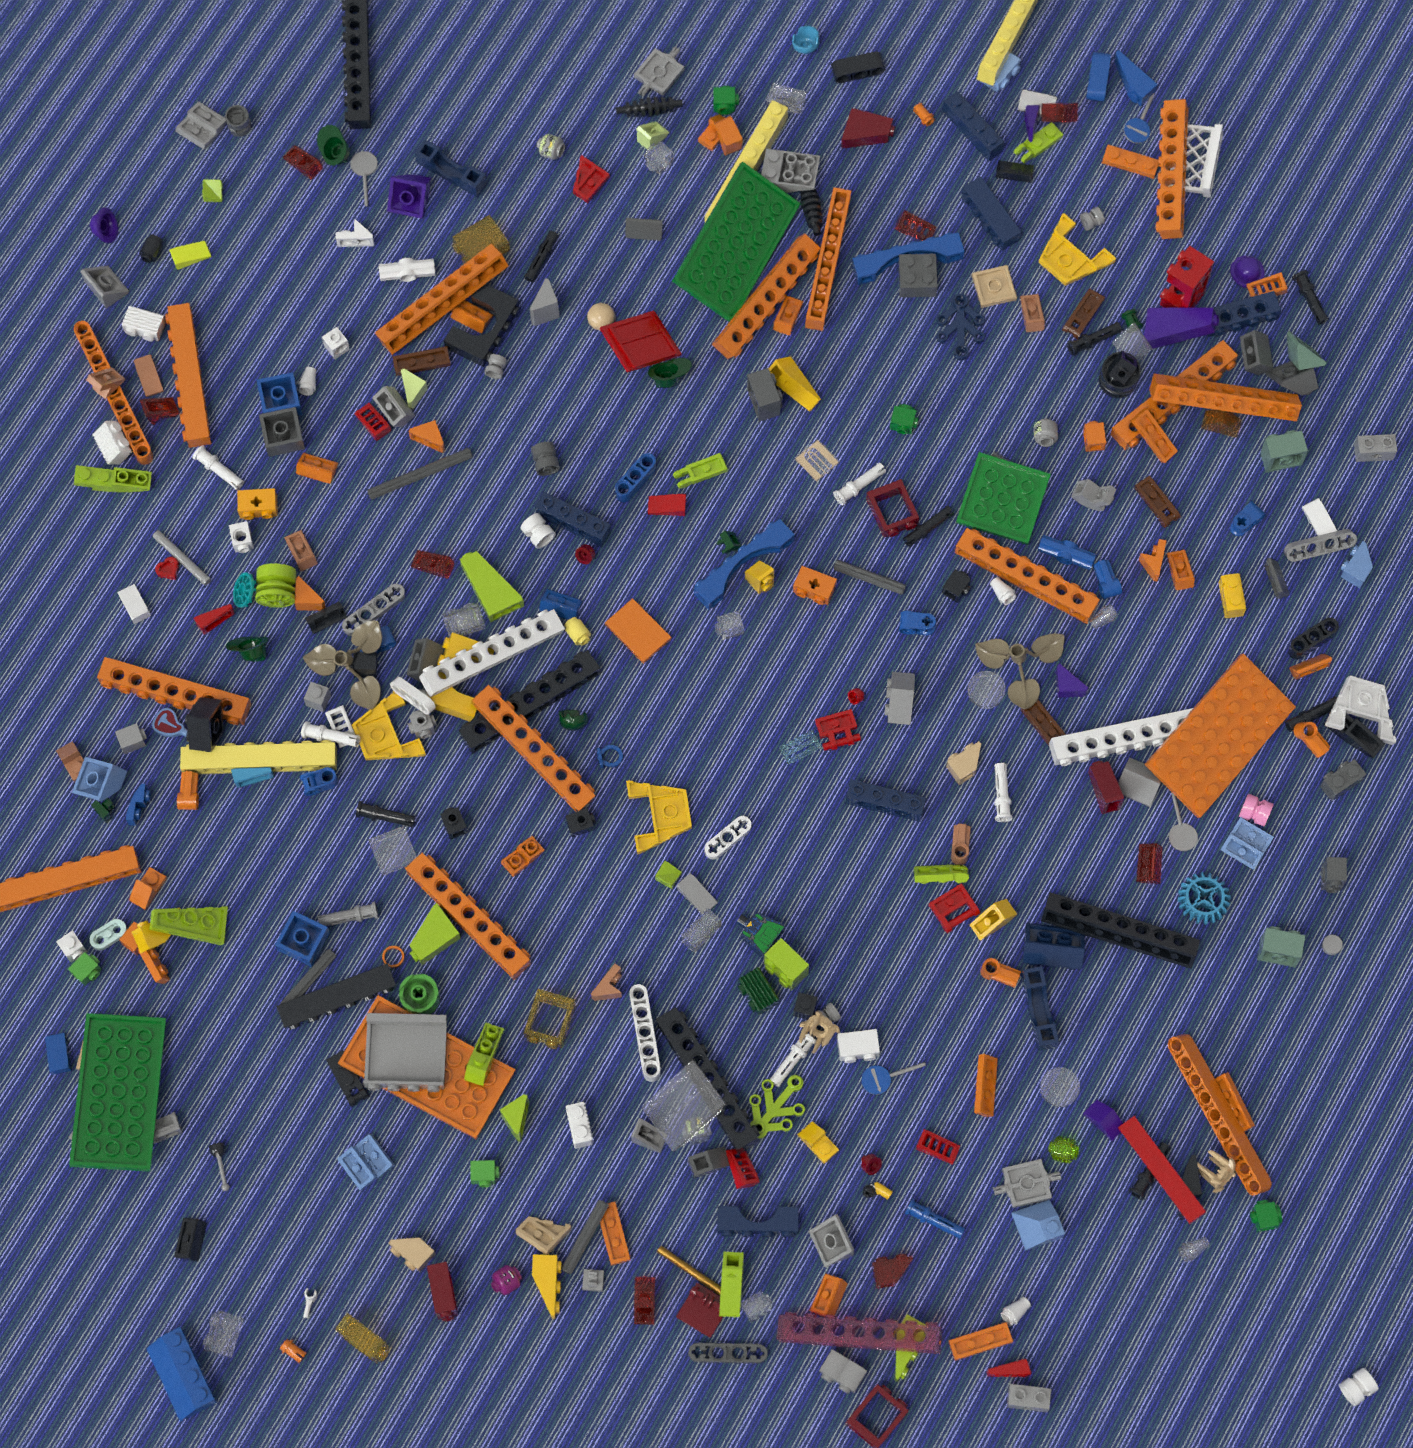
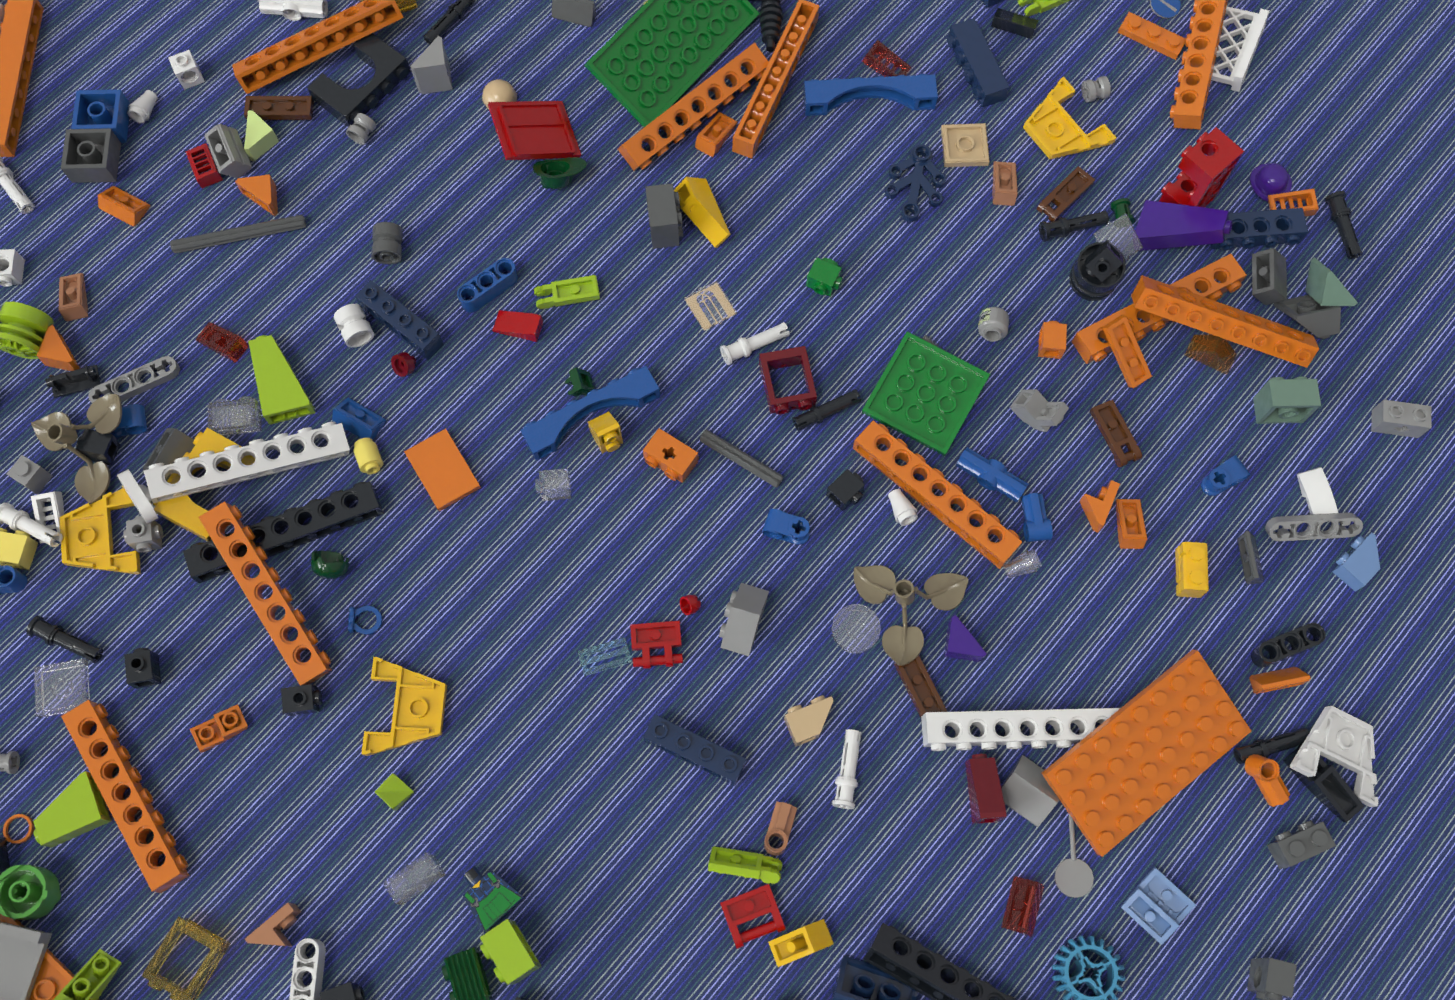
camera: 10 degrees right, 0 degrees up
light orange brick [237,488,278,520] -> none
orange slope [451,300,493,333] -> none
light grey slope [677,873,718,916] -> none
white beam [705,816,751,860] -> none
dark grey brick [898,254,937,298] -> none
bright pink wheel [1239,793,1273,827] -> none

